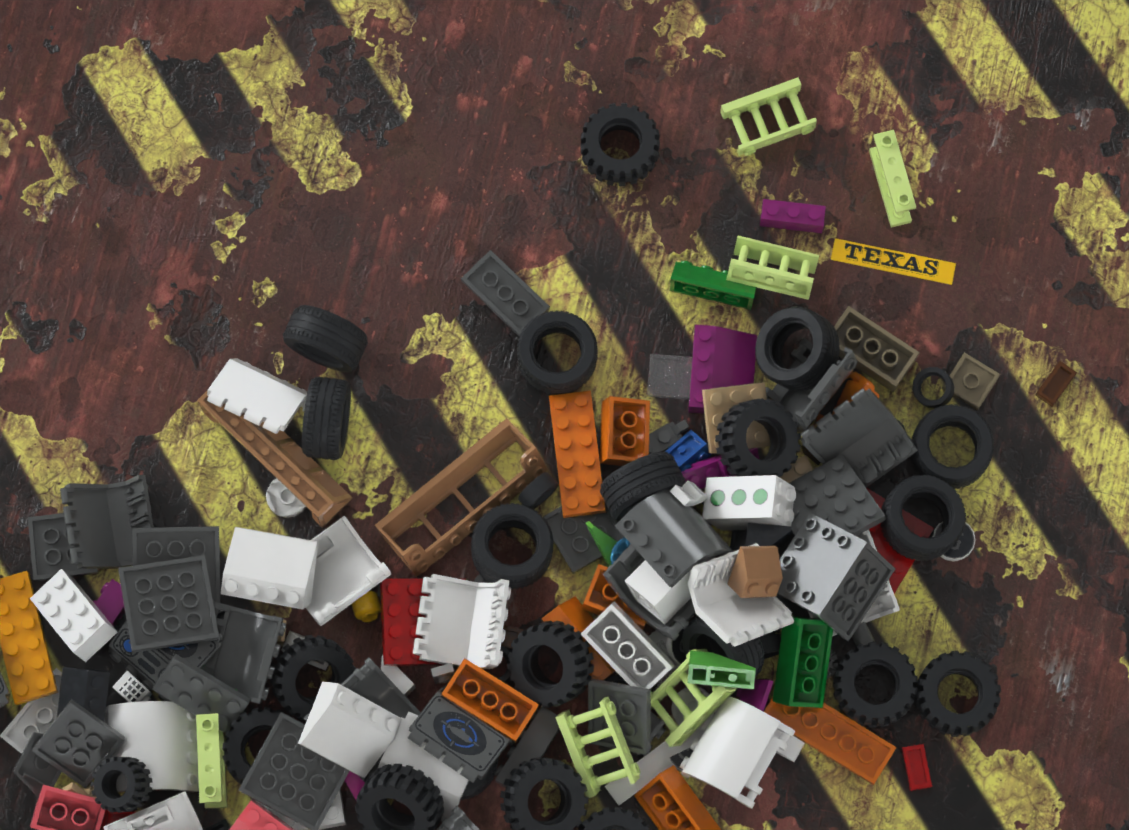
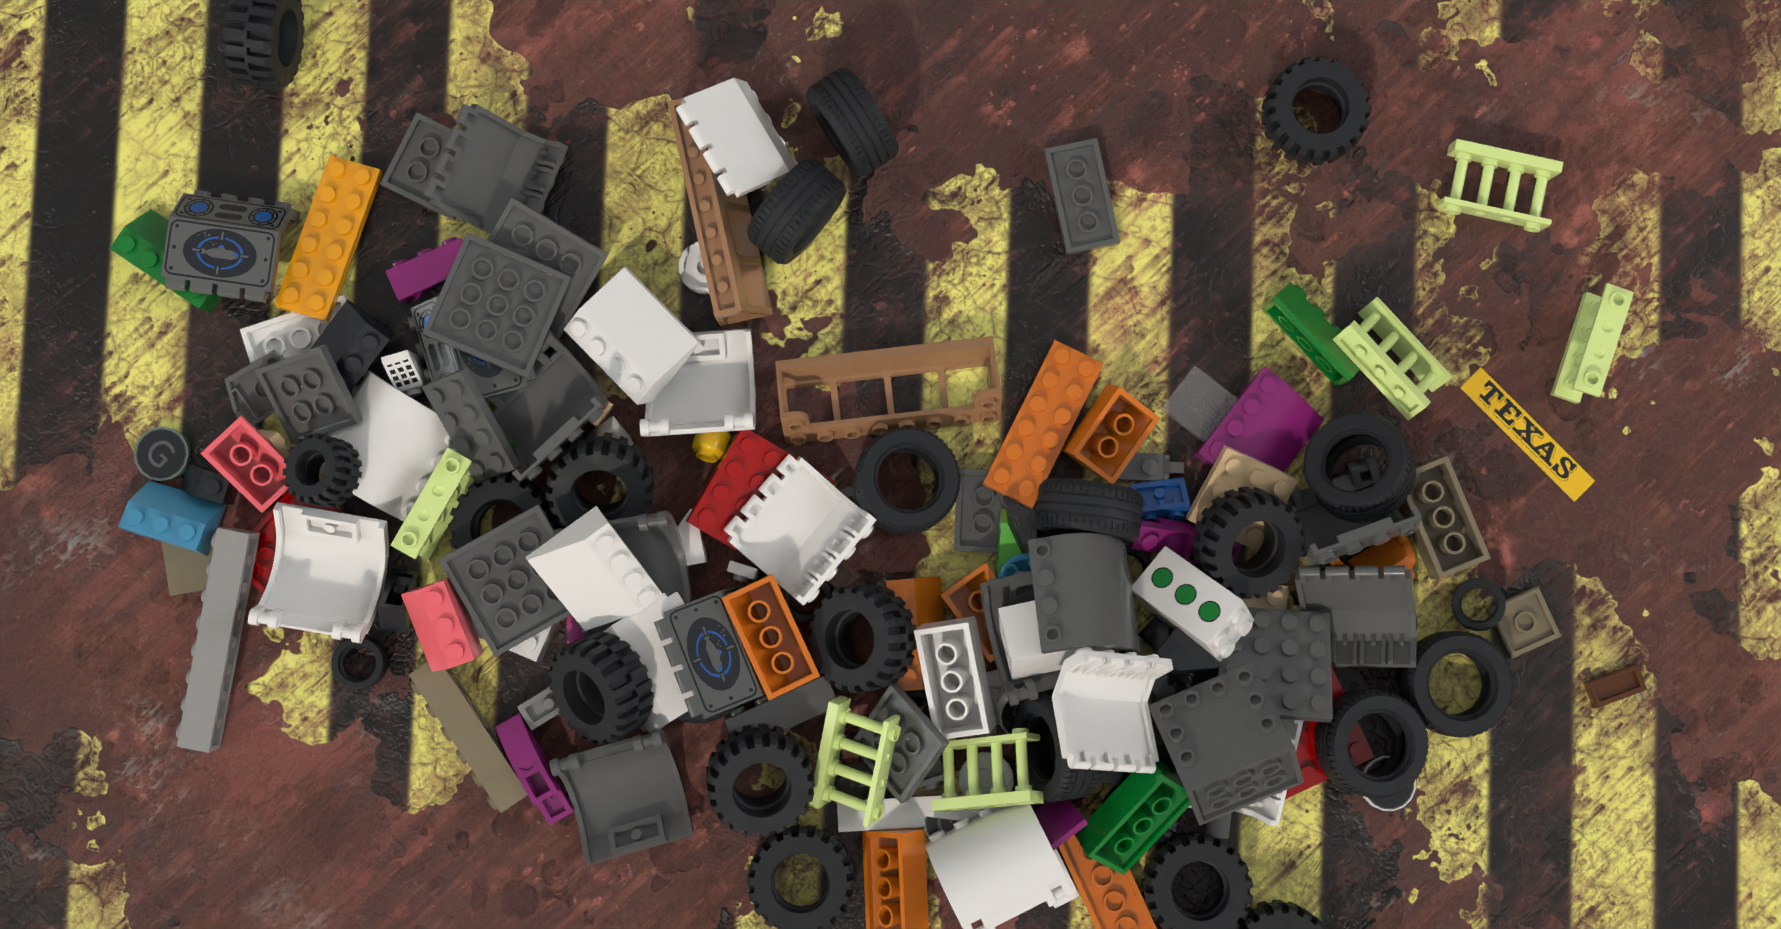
camera: 30 degrees right, 10 degrees up
white brick [30,569,117,662] -> none
black tyre [517,310,598,395] -> none
black tyre [518,472,558,509] -> none
white slope [670,481,708,507] -> none
bright green slope [687,651,756,689] -> none
medium nougat slope [727,546,783,598] -> none
magenta brick [760,199,826,233] -> none

